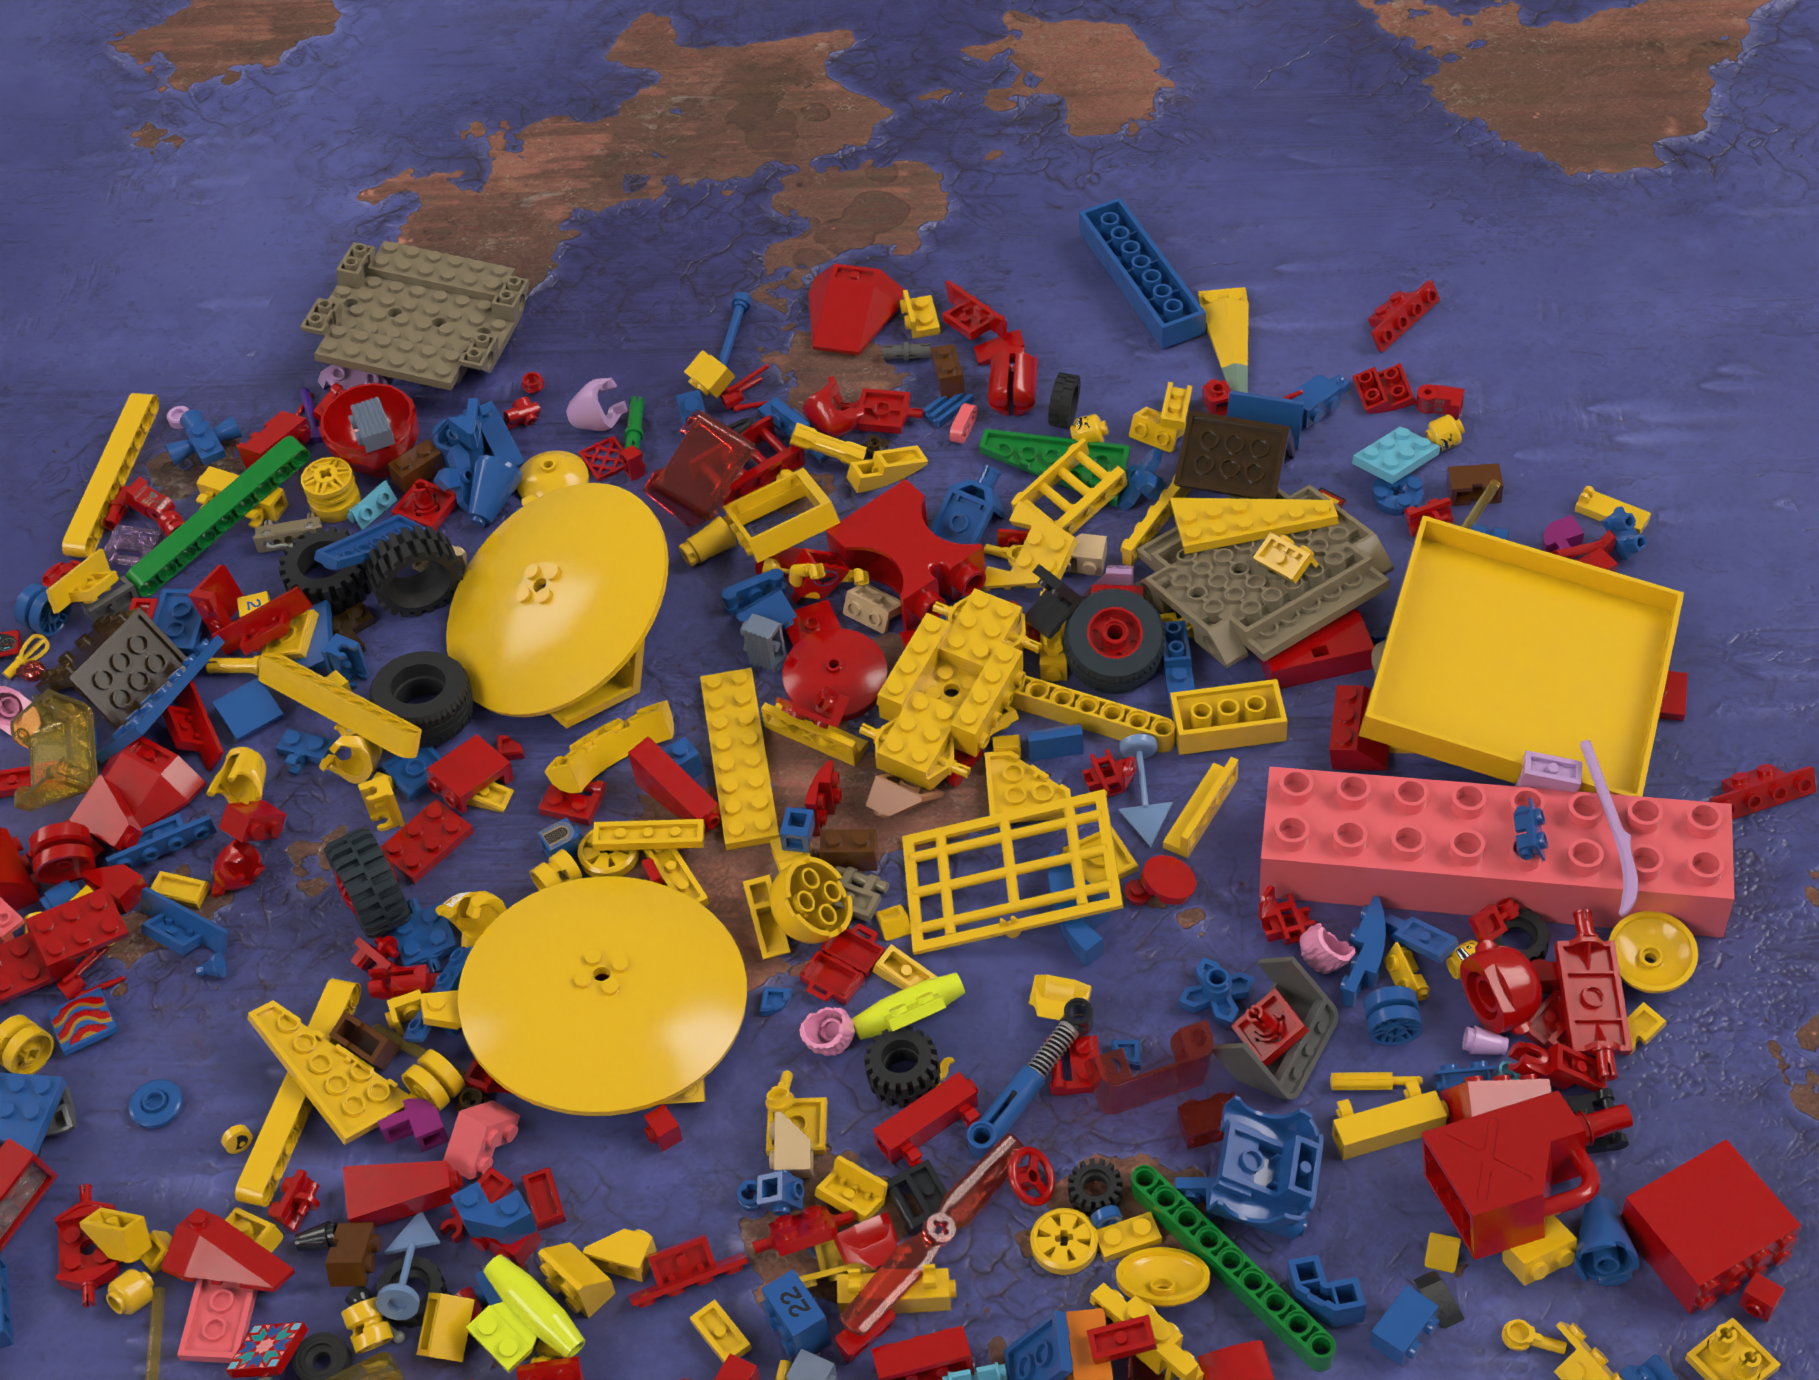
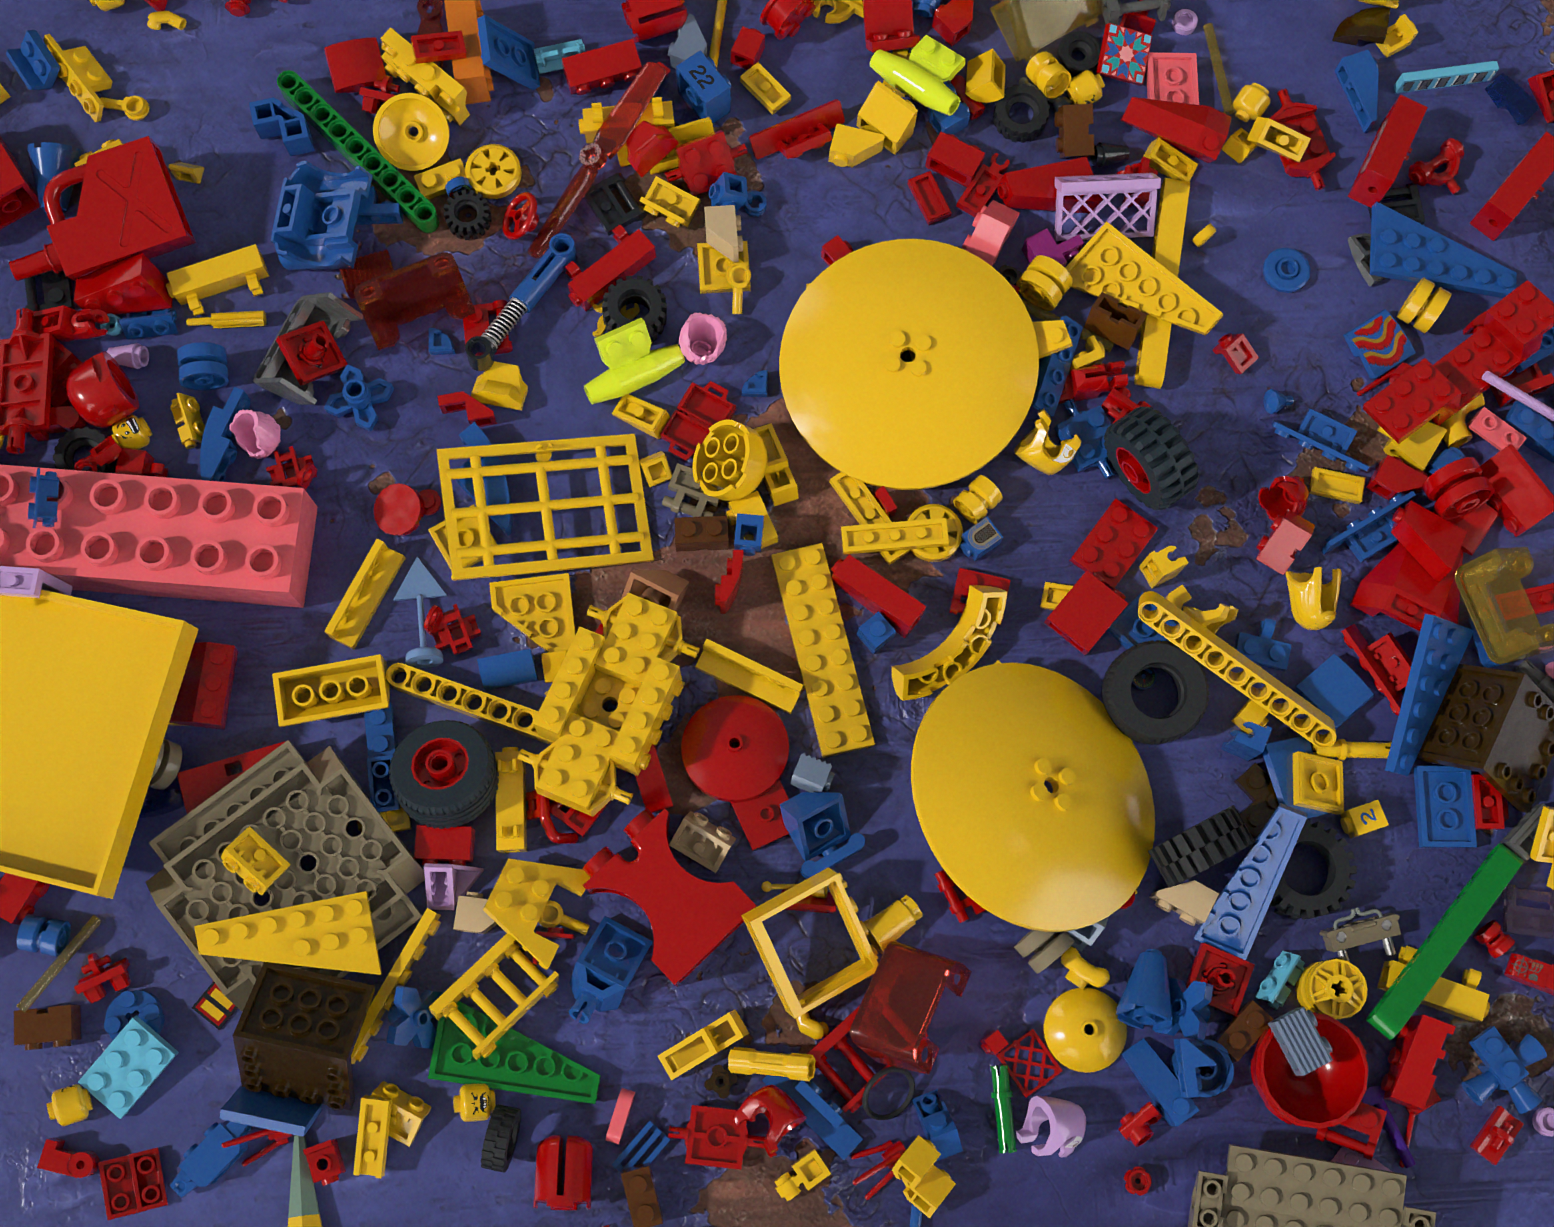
camera: 165 degrees right, 25 degrees up
red bracket [188,564,244,633] -> none
red bracket [211,586,313,655] -> none
medium blue piece [375,1212,441,1320] -> none
blue brick [451,1181,537,1245] -> none
red tile [497,735,525,761] -> none
red bracket [776,685,850,729] -> none
torso [788,548,869,606] -> none
black bracket [1025,564,1083,640] -> none
blue brick [1370,1285,1440,1367] -> none
blue hinge [1385,914,1459,964] -> none
black sticker [1413,1271,1464,1329] -> none
none -> red brick [115,448,169,477]
none -> red hips [359,75,400,114]
none -> red slope [437,391,497,427]
none -> yellow plate [774,1149,831,1201]
none -> lavender fence [1054,173,1161,241]
none -> yellow head [1066,70,1105,105]
none -> red bracket [1213,333,1259,374]
none -> red hips [1470,1106,1524,1165]

